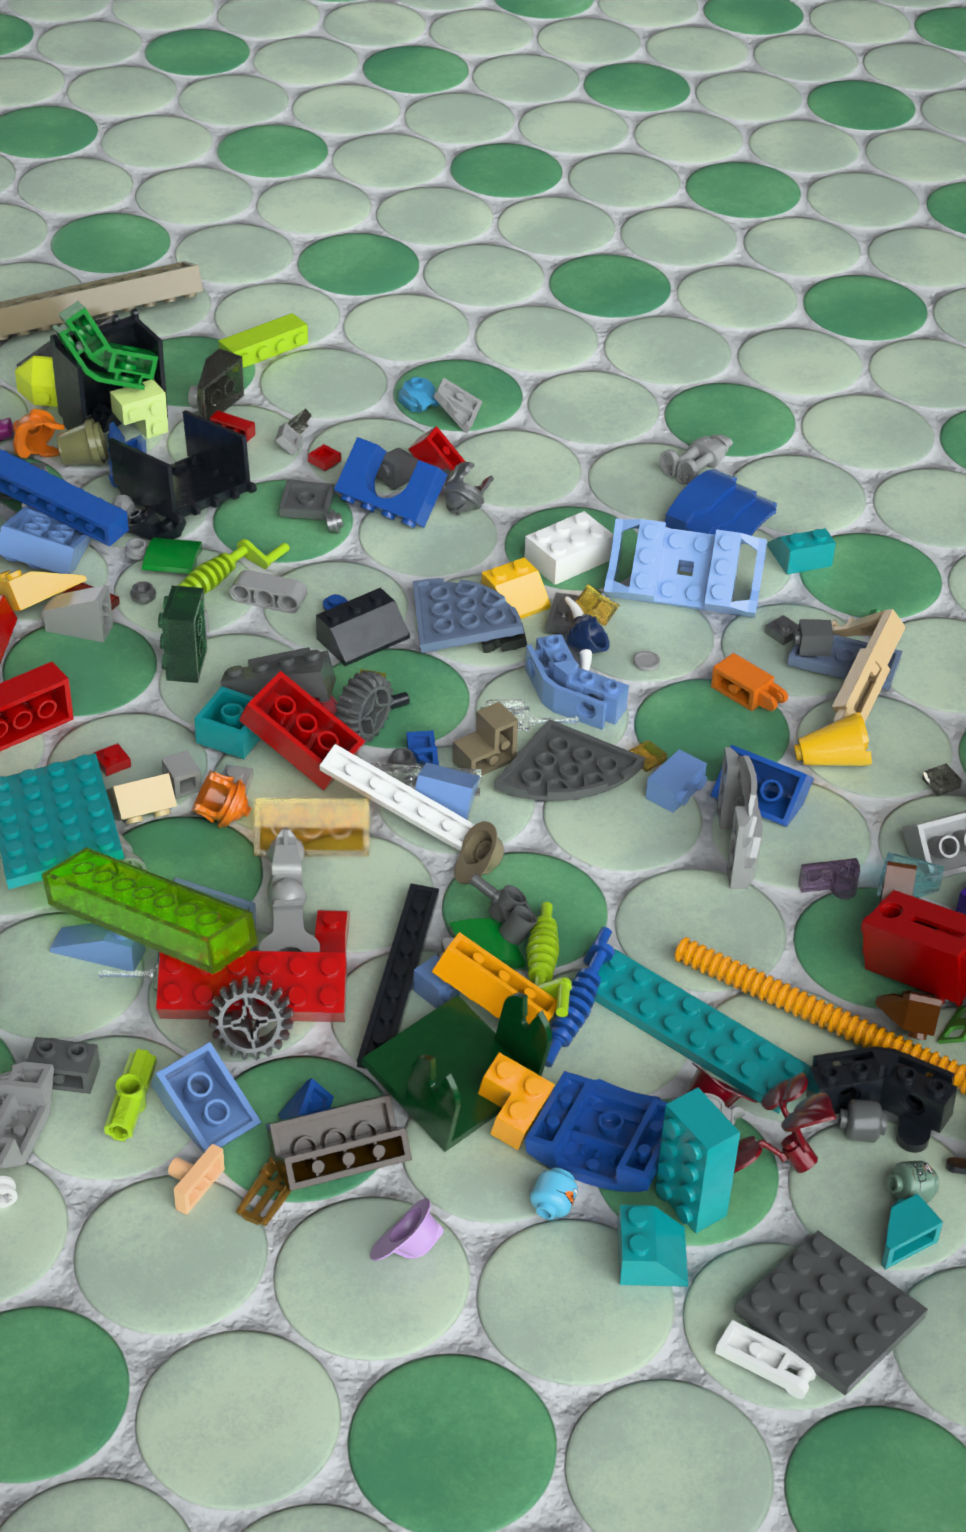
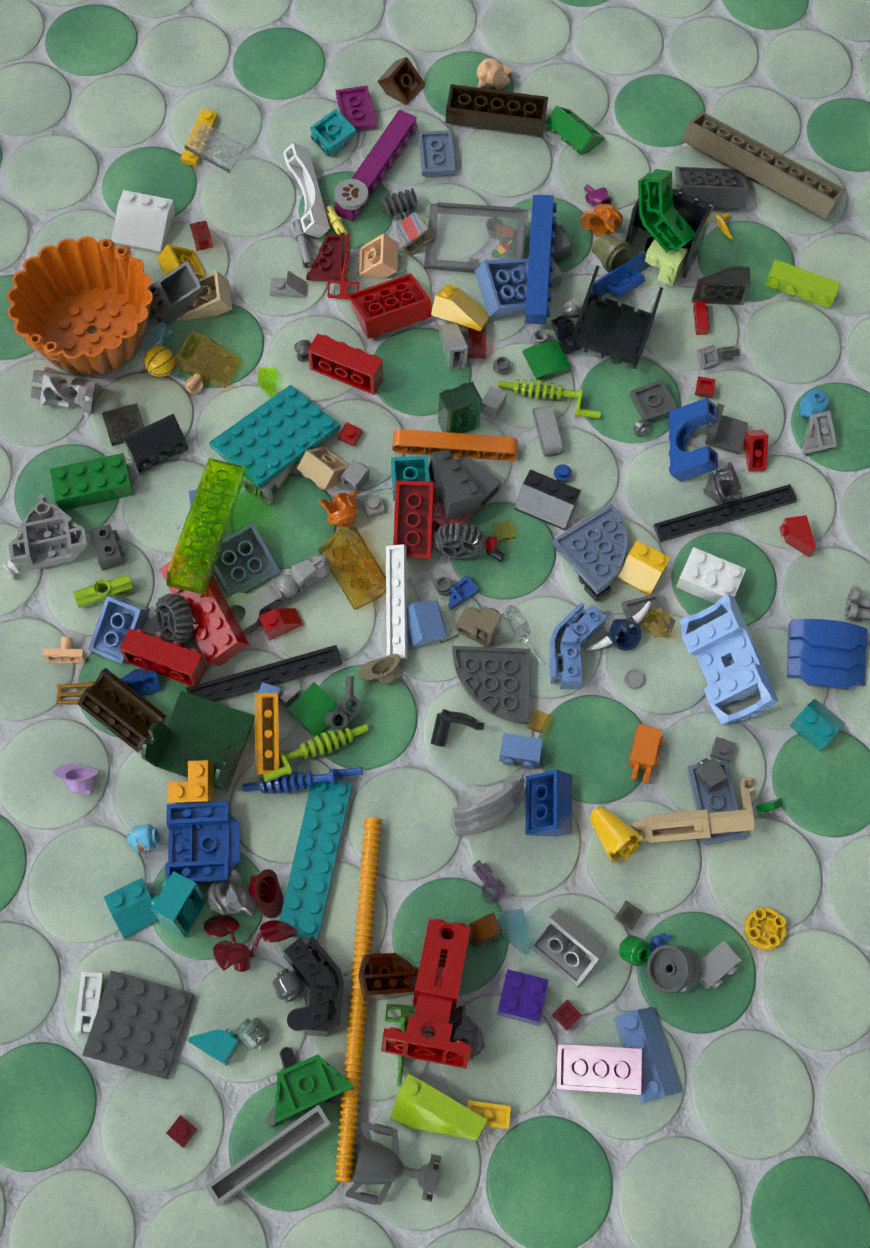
camera: 60 degrees right, 25 degrees up
none -> red brick [119,628,207,686]
none -> orange beam [392,429,518,461]
none -> black piece [430,709,484,747]
none -> black tile [653,484,797,542]
none -> red slope [780,515,816,557]

